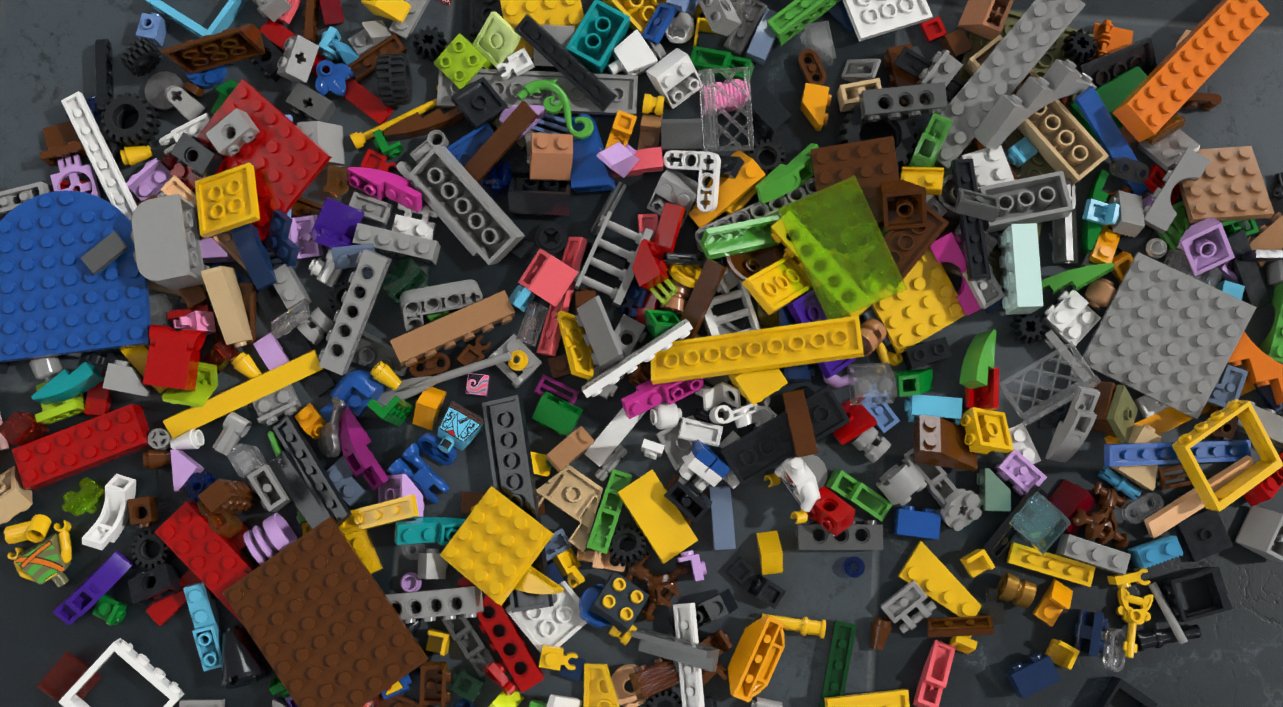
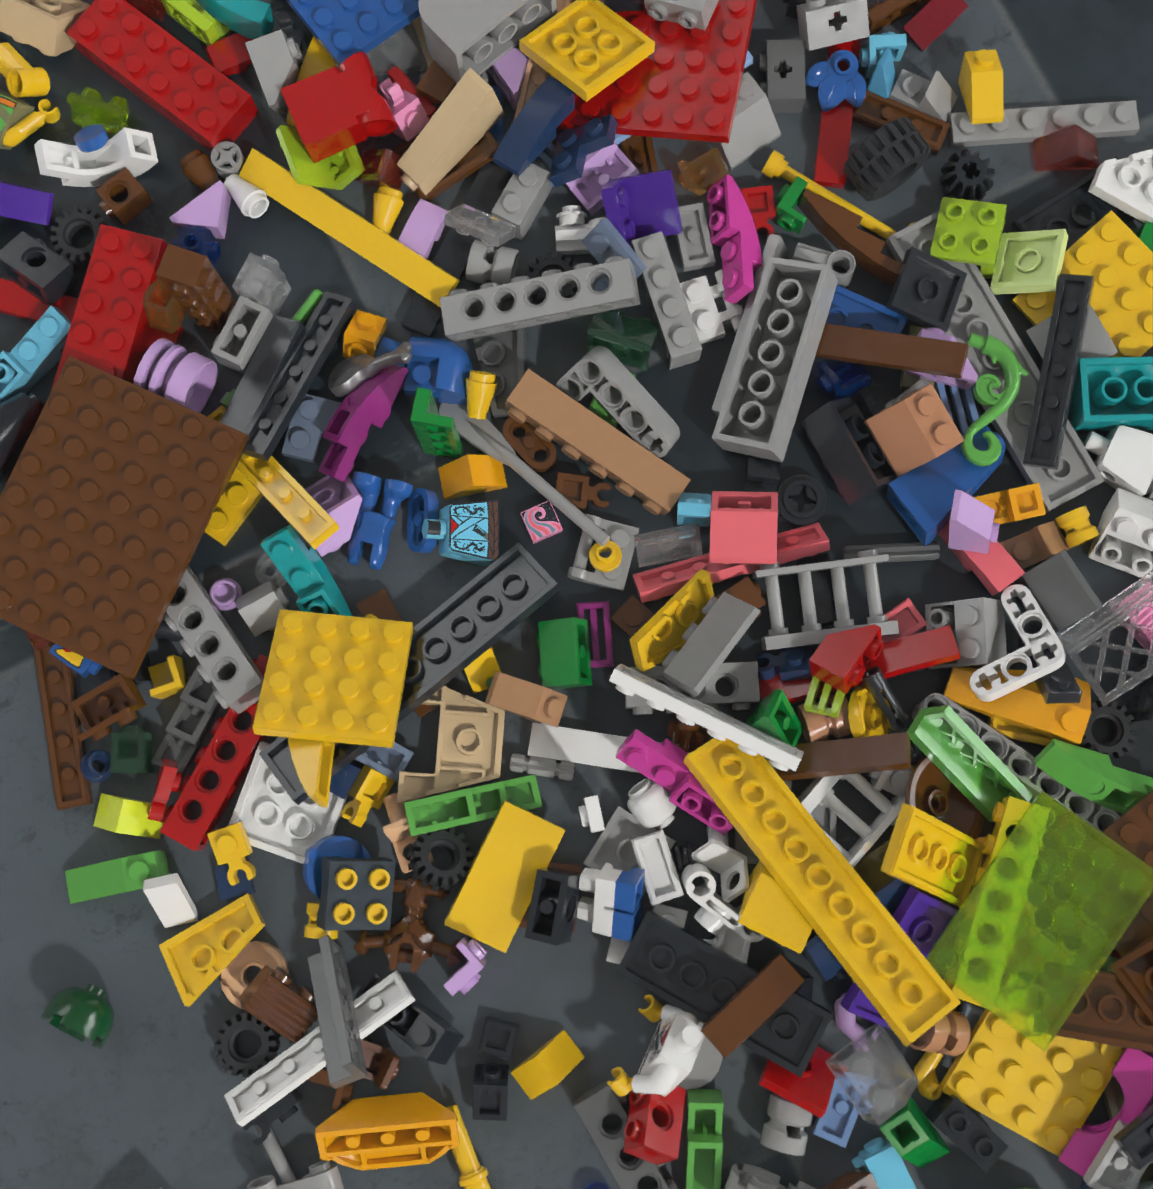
camera: 60 degrees right, 0 degrees up
light grey piece [212,412,252,456] -> none
light grey bracket [252,384,302,426] -> none
white plate [496,48,535,80] -> none
sand blue slope [709,486,736,550] -> none
none -> blue tile [74,124,109,153]

